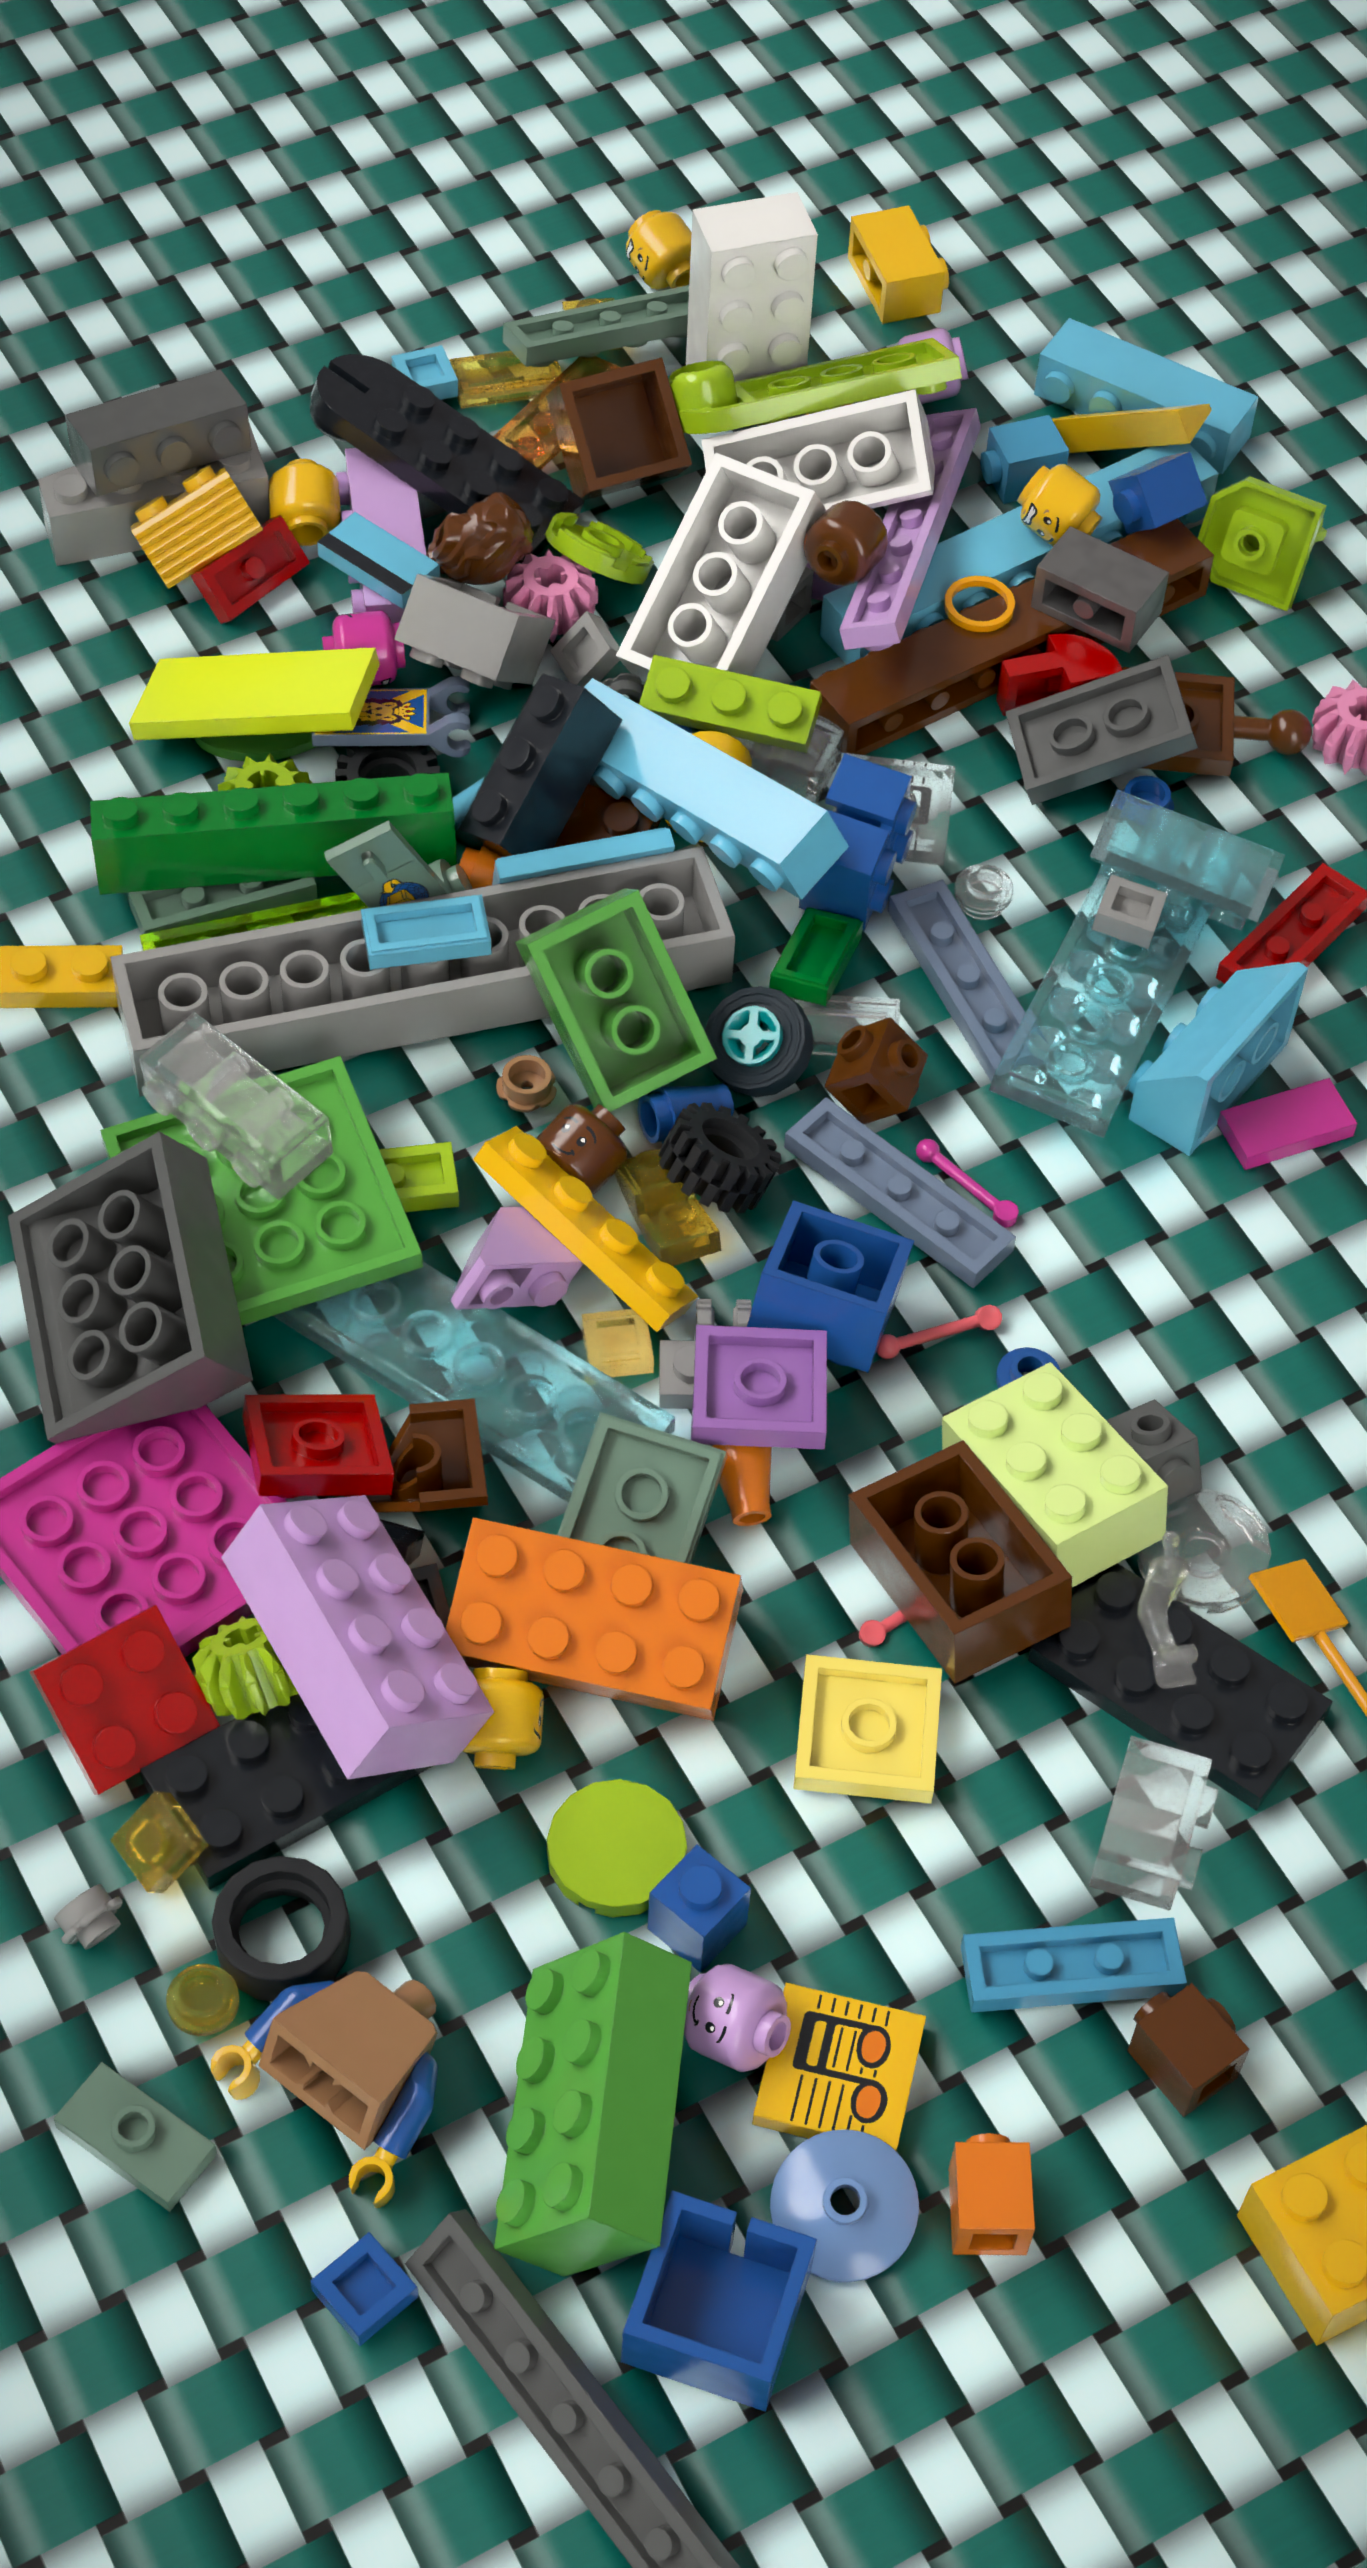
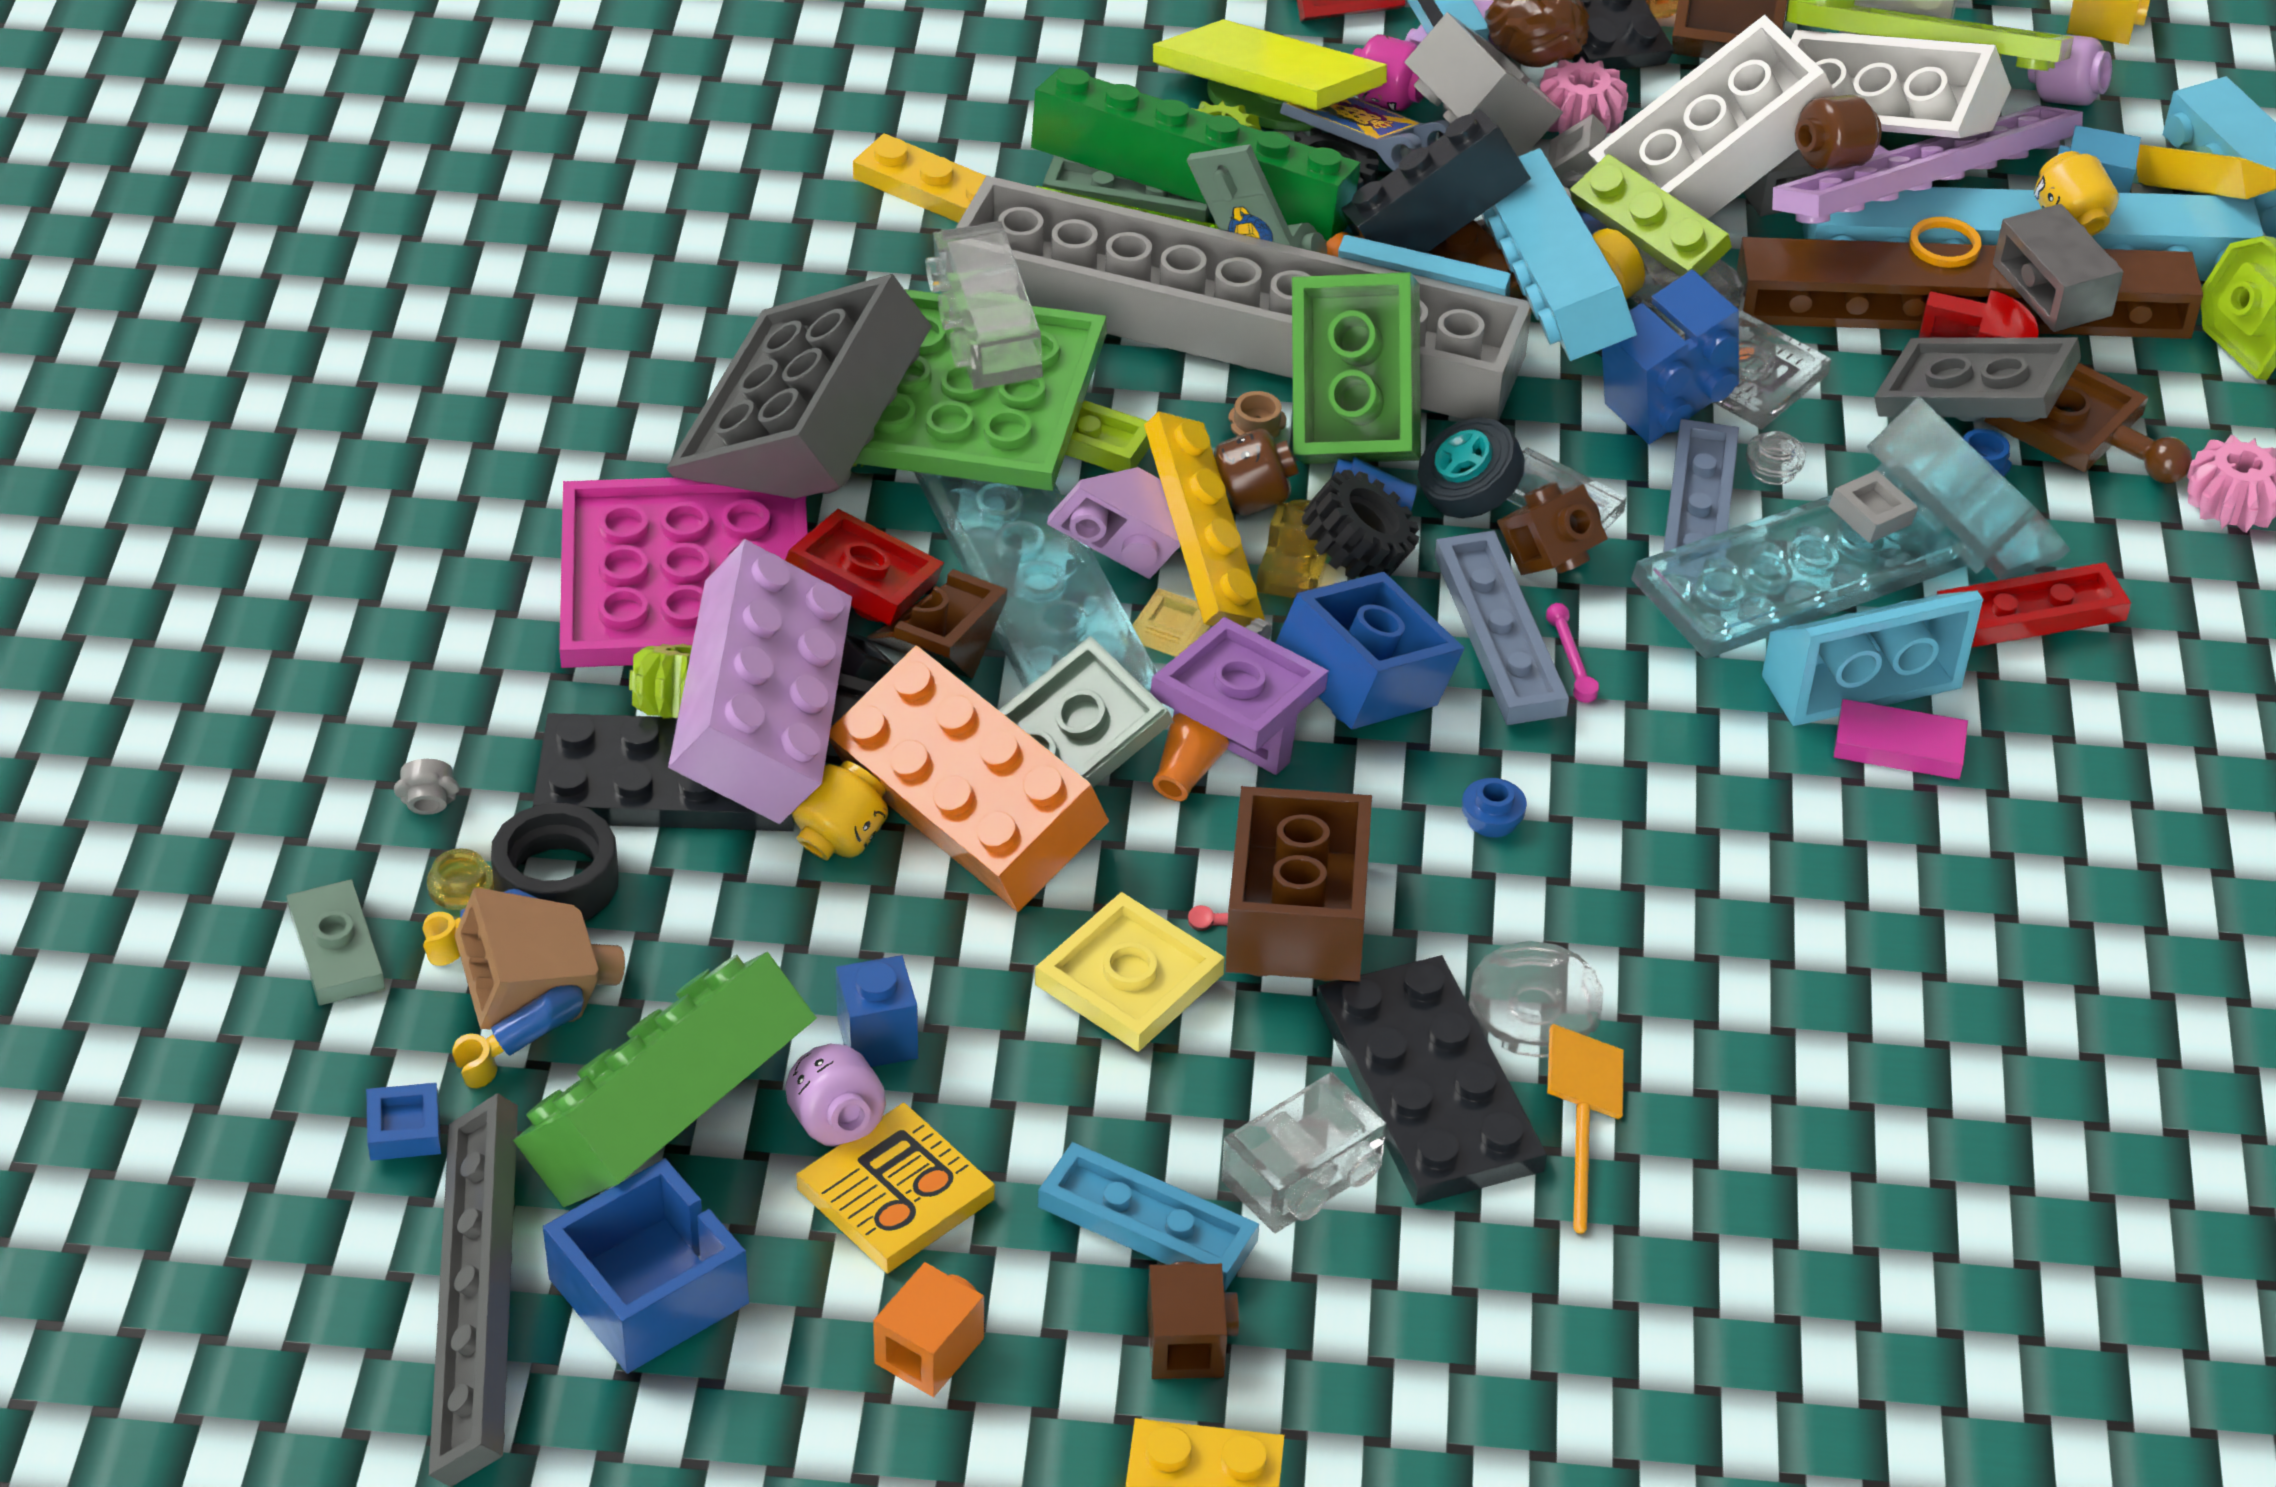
camera: 35 degrees right, 10 degrees down
red plate [29,1605,220,1795] -> none
clear yellow plate [110,1791,209,1893] -> none
medium azure tile [361,894,492,970] -> none
lime tile [545,512,654,584] -> none
lime tile [547,1779,687,1918] -> none
green tile [769,907,863,1006] -> none
medium blue dish [770,2130,919,2282] -> none
coral hinge [877,1305,1002,1359] -> none
yellowish green brick [942,1362,1168,1587] -> none
dark grey brick [1106,1399,1202,1505] -> none
blue brick [1108,451,1208,533] -> none
clear piece [1137,1531,1198,1688] -> none

